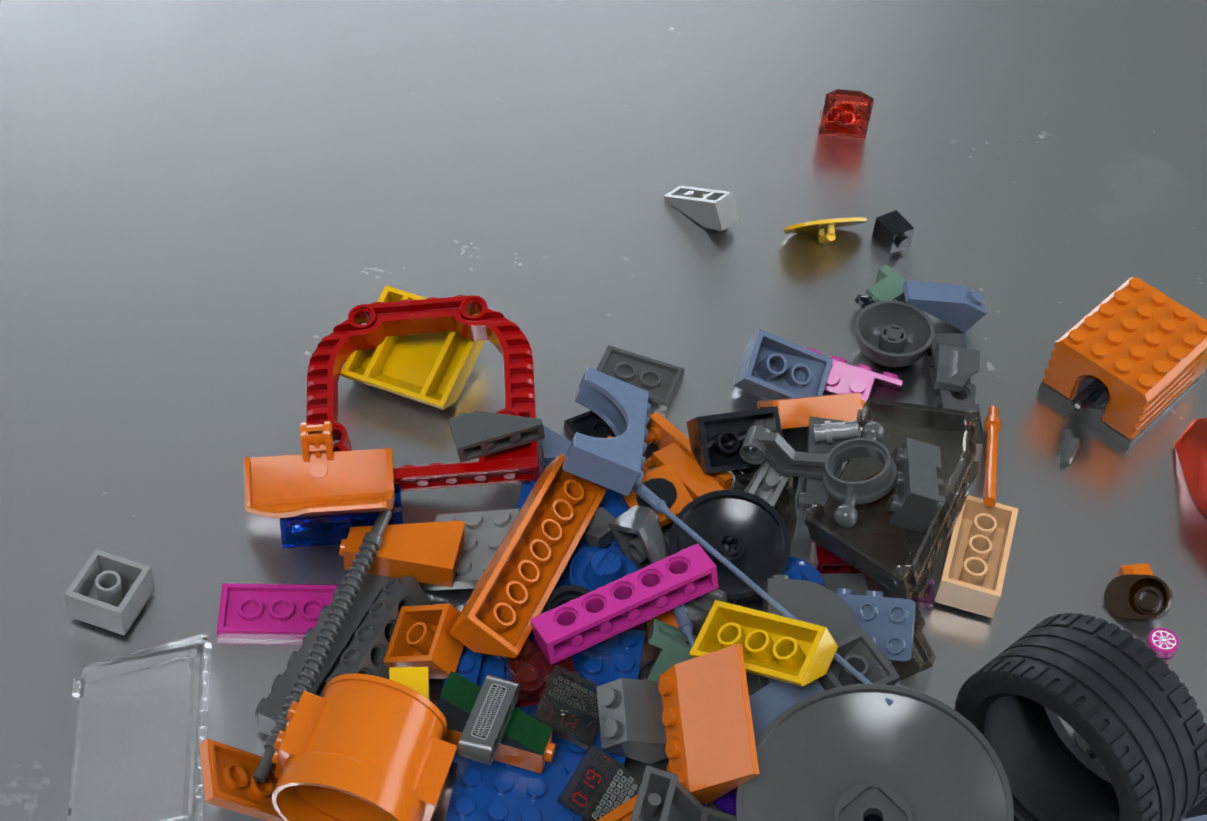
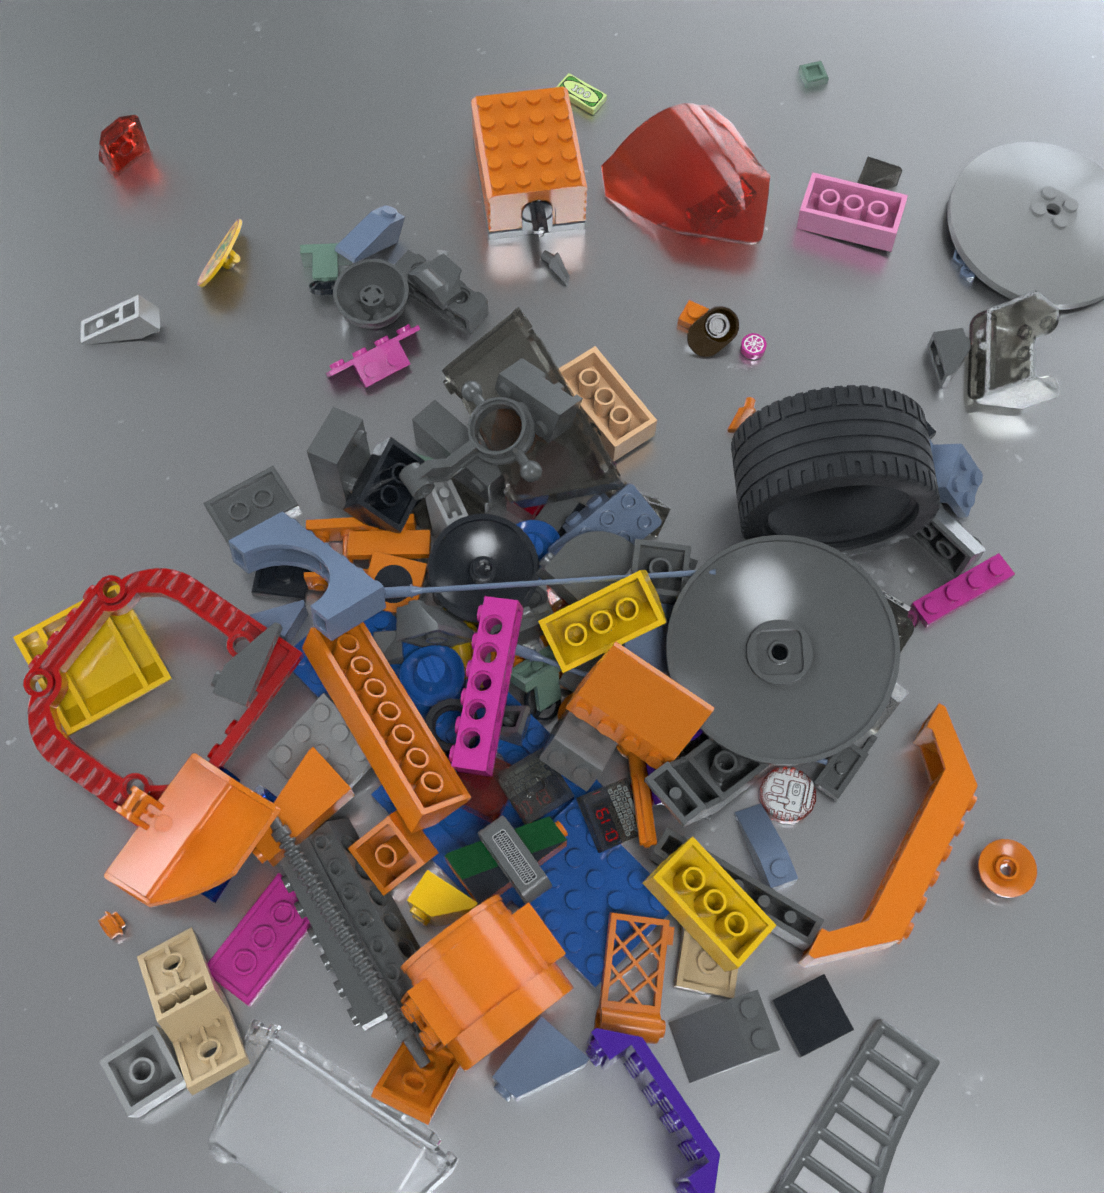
camera: 50 degrees left, 20 degrees up
sand blue slope [733,329,833,400] -> none
orange slope [757,393,865,429] -> none
light grey pin [813,420,859,444] -> none
black brick [872,210,914,254] -> none
orange bar [984,406,1001,507] -> none
none -> orange plate [98,911,126,940]
none -> tan bracket [137,927,250,1096]
none -> dark grey brick [307,407,371,510]
none -> dark grey slope [499,706,531,747]

